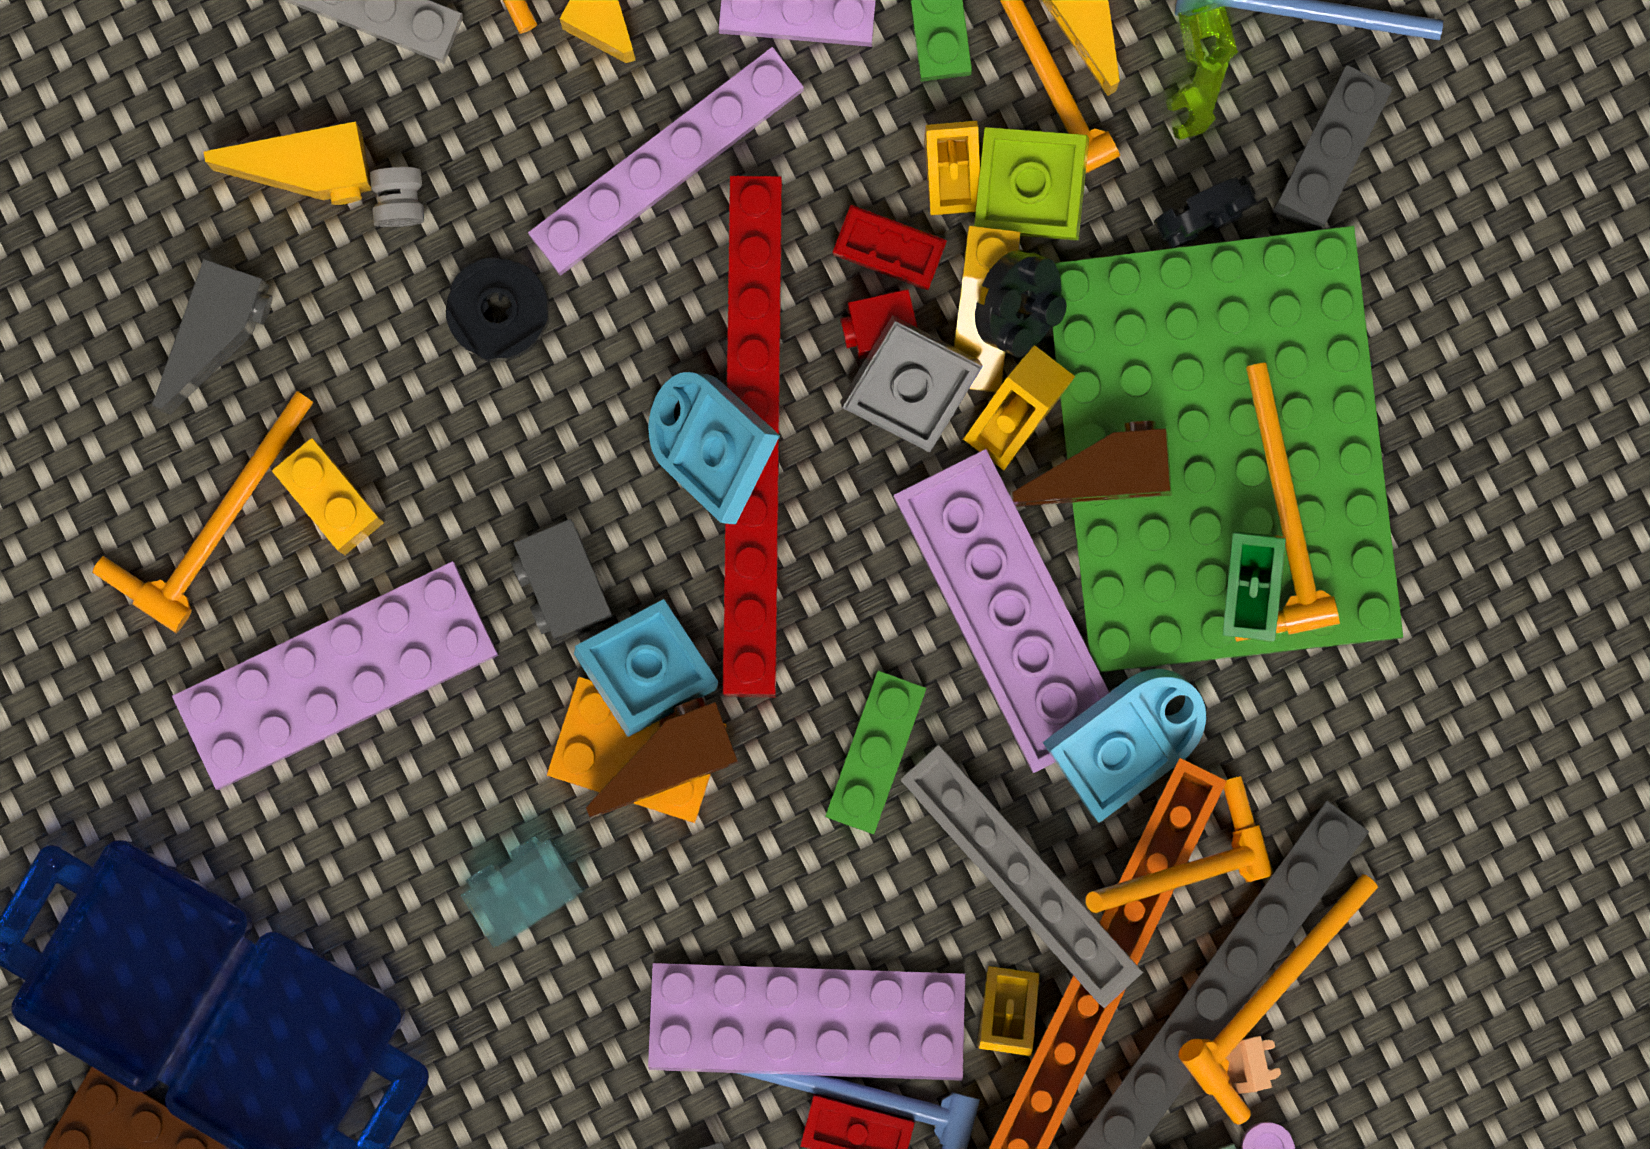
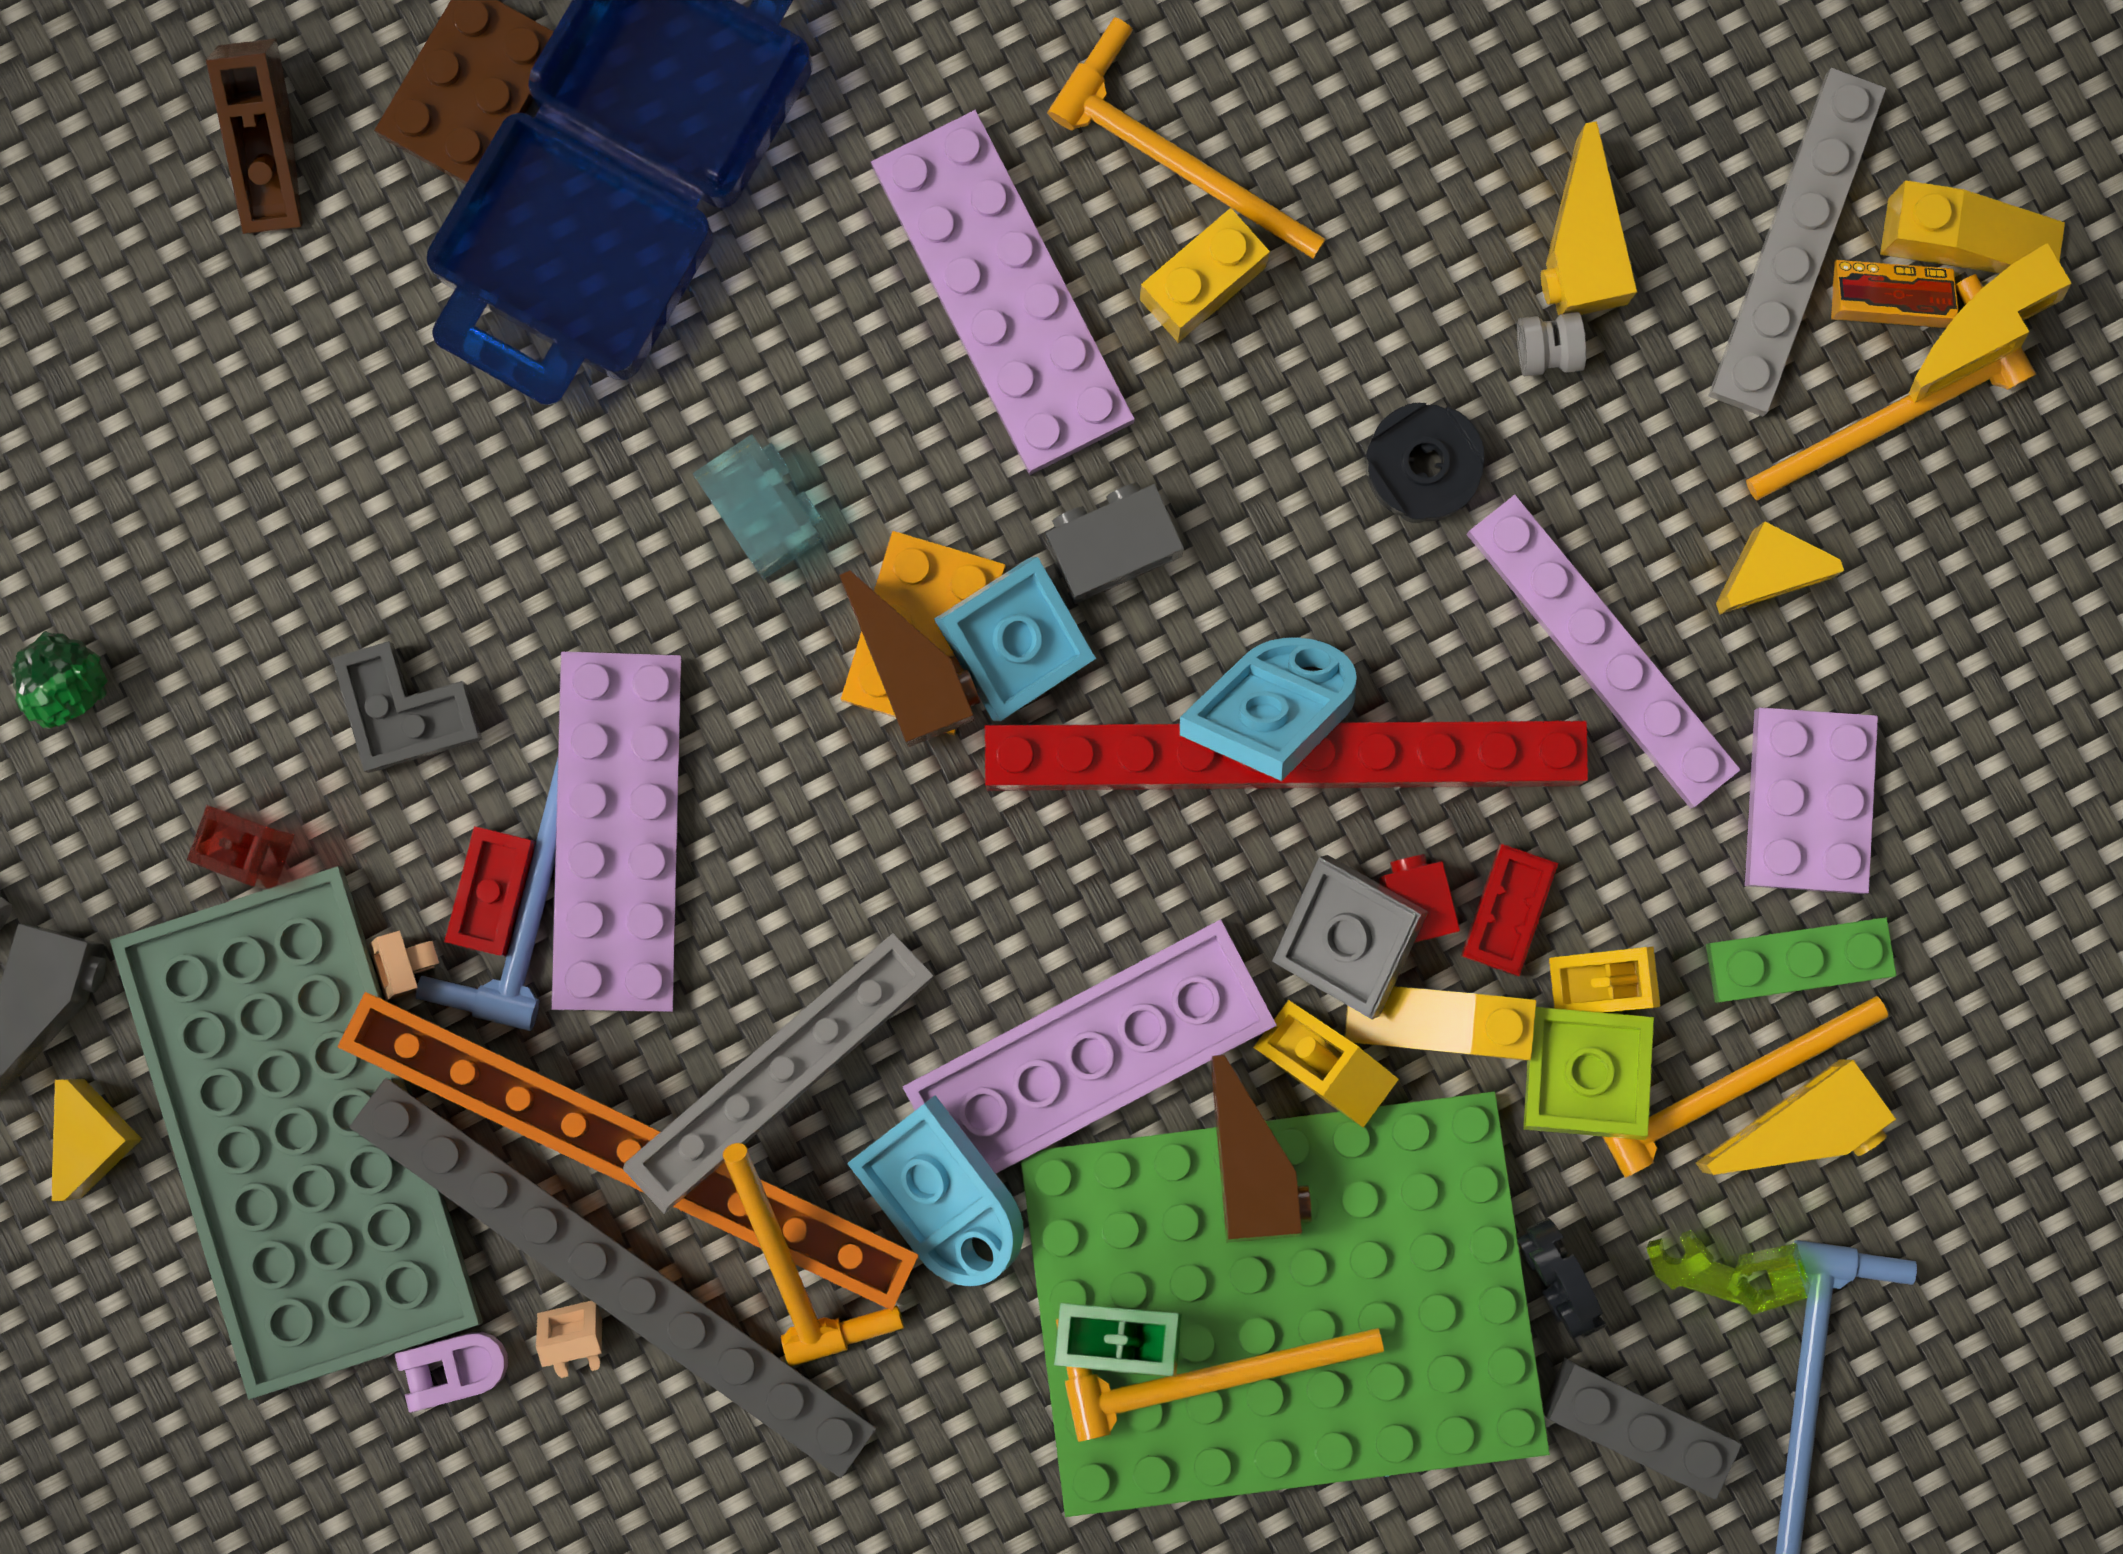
camera: 90 degrees right, 0 degrees up
dark grey slope [152,259,272,415] -> none
bright green plate [825,671,927,835] -> none
black plate [975,250,1067,358] -> none
yellow slope [977,966,1040,1056] -> none
light orange bar [1178,874,1378,1125] -> none

